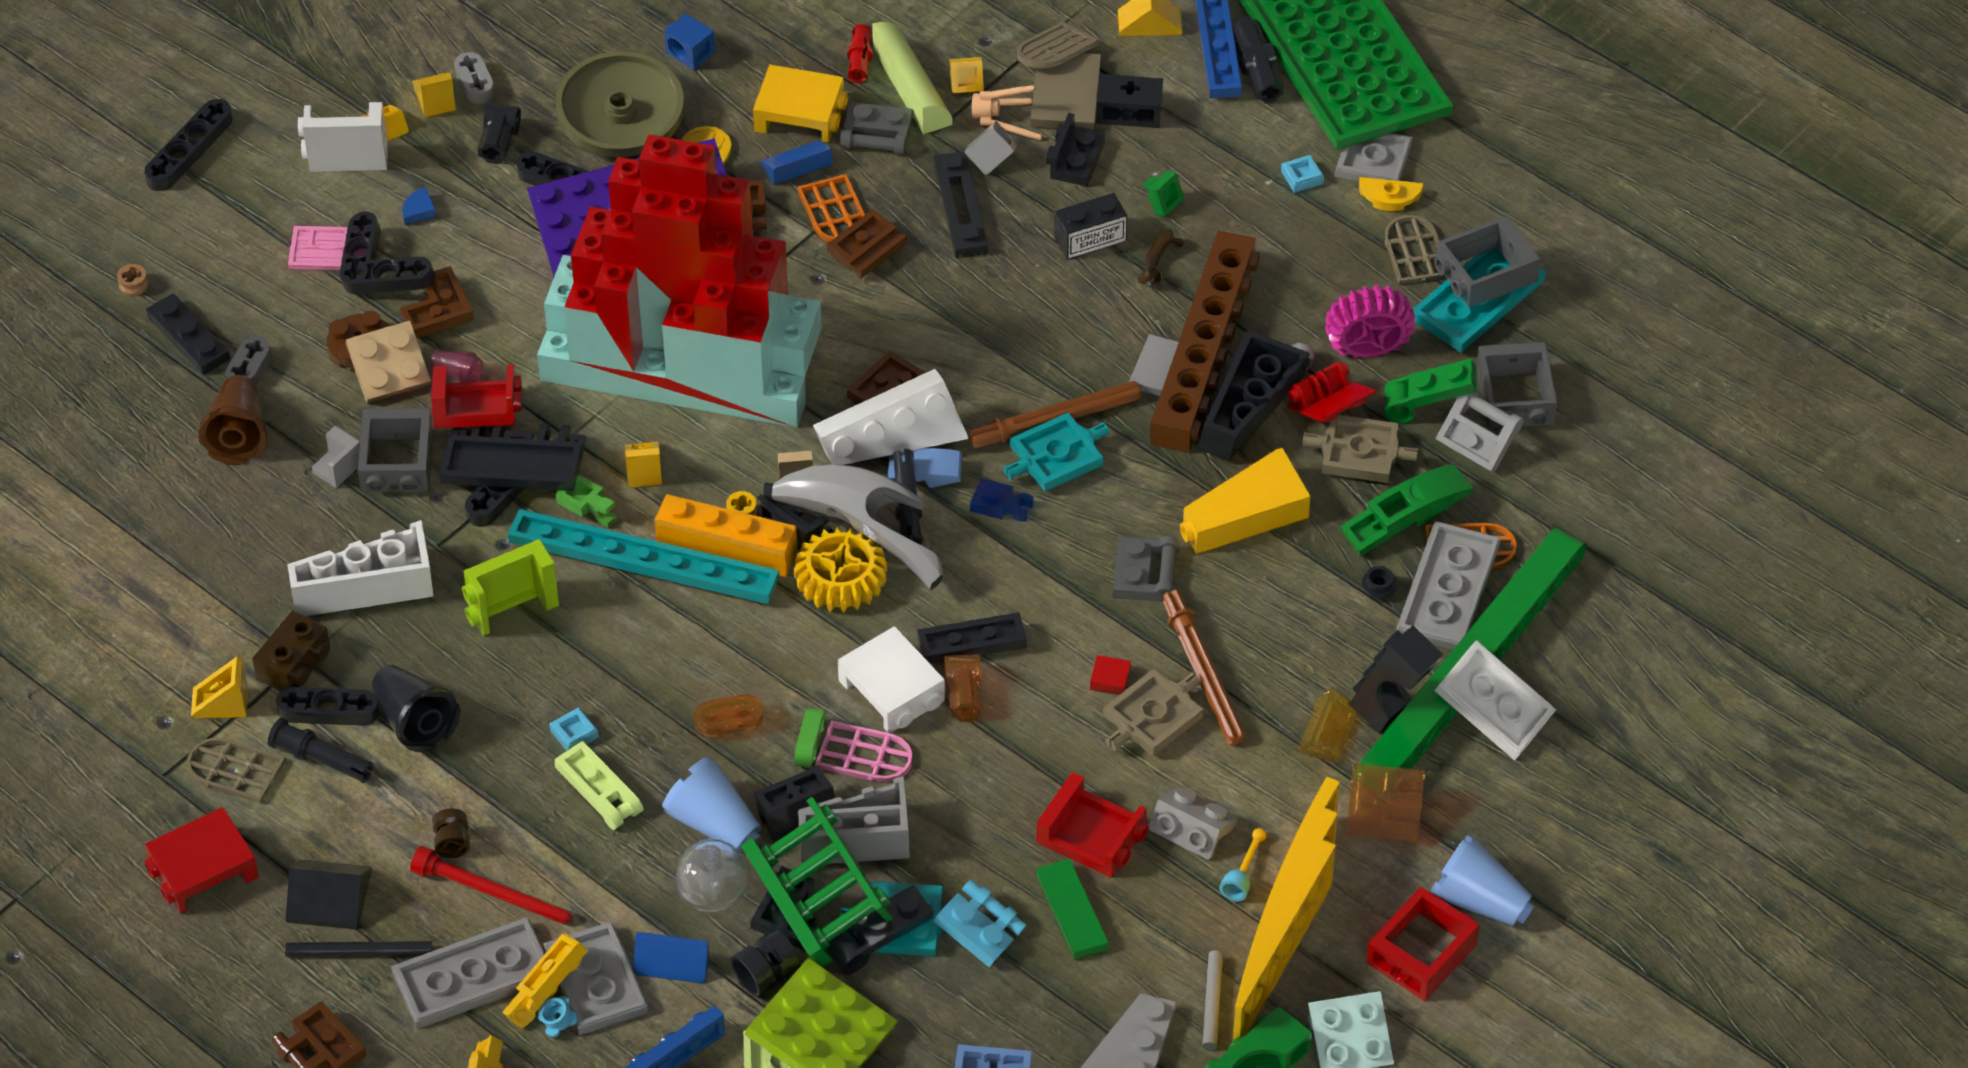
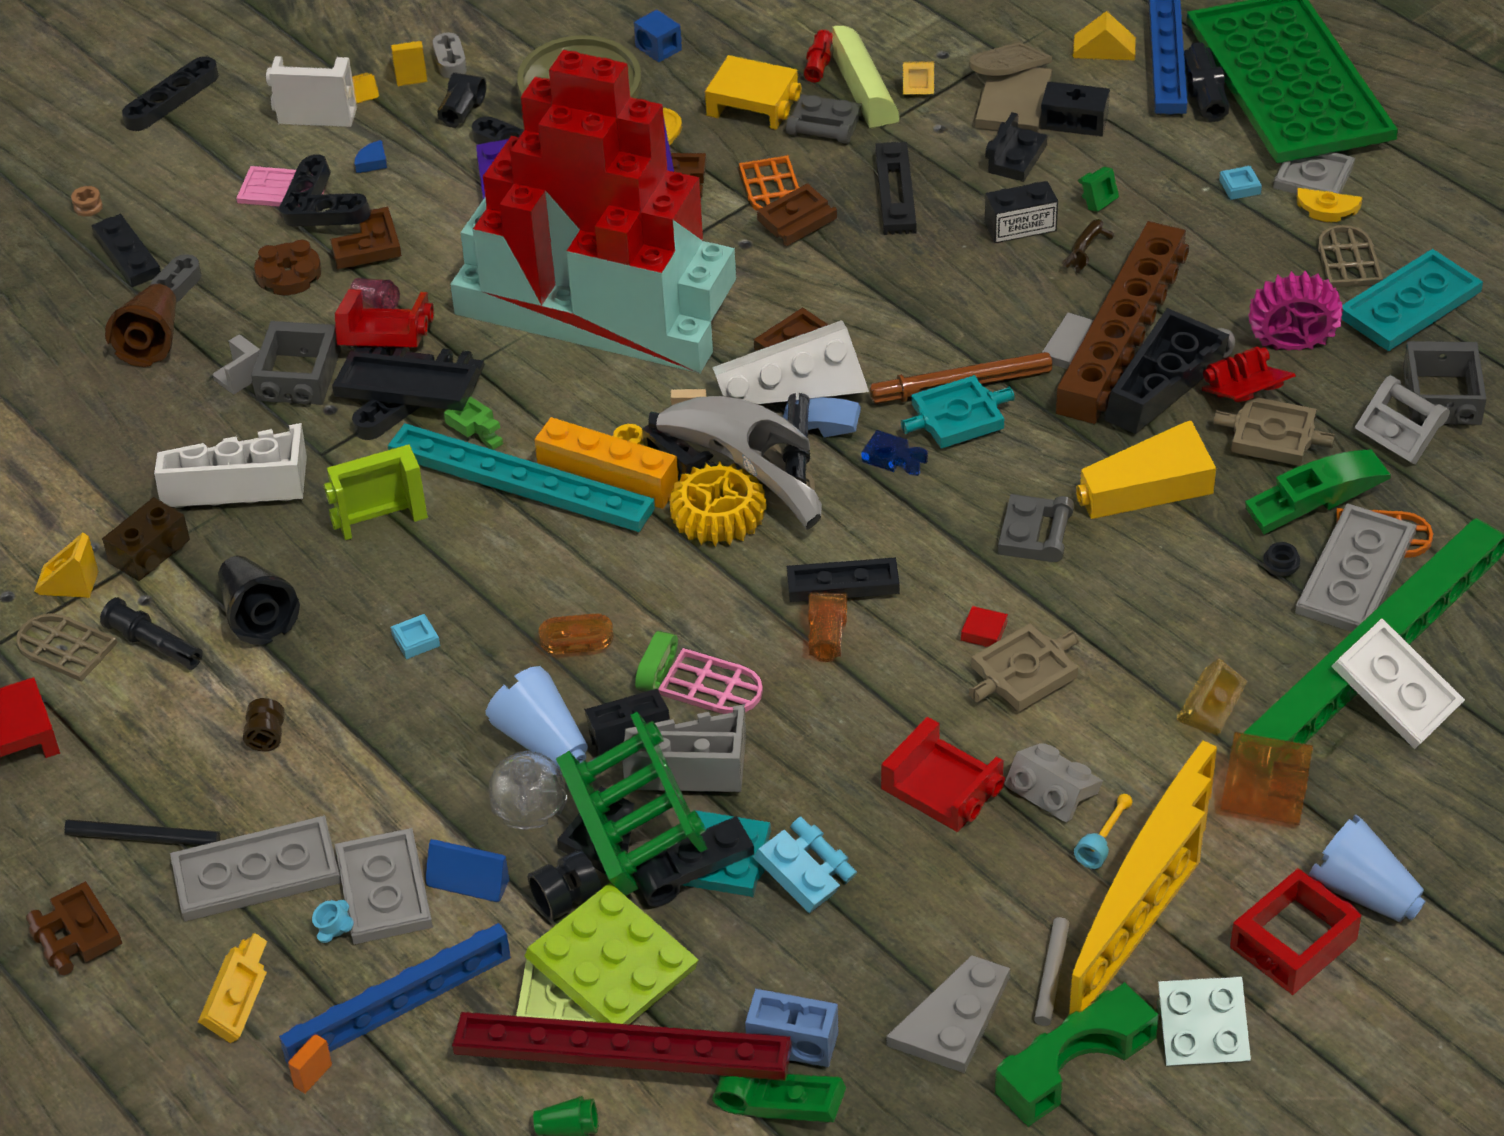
camera: 10 degrees right, 5 degrees down
black beam [276,687,379,726] -> none
black slope [286,859,372,930] -> none
tan plate [346,321,431,404] -> none
red piece [410,845,573,925] -> none
yellow hinge [502,933,588,1029] -> none
yellowish green plate [554,741,644,830] -> none
yellow slope [625,442,662,488] -> none
blue slope [761,140,833,185] -> none
white panel [838,626,945,733] -> none
light grey panel [965,121,1018,175] -> none
light nougat plant [972,85,1043,140] -> none
green tile [1036,858,1108,960] -> none
dark orange axle [1163,589,1246,746] -> none
black arch [1349,625,1443,734] -> none
green plate [1384,358,1477,424] -> none
dark grey window [1435,215,1540,308] -> none

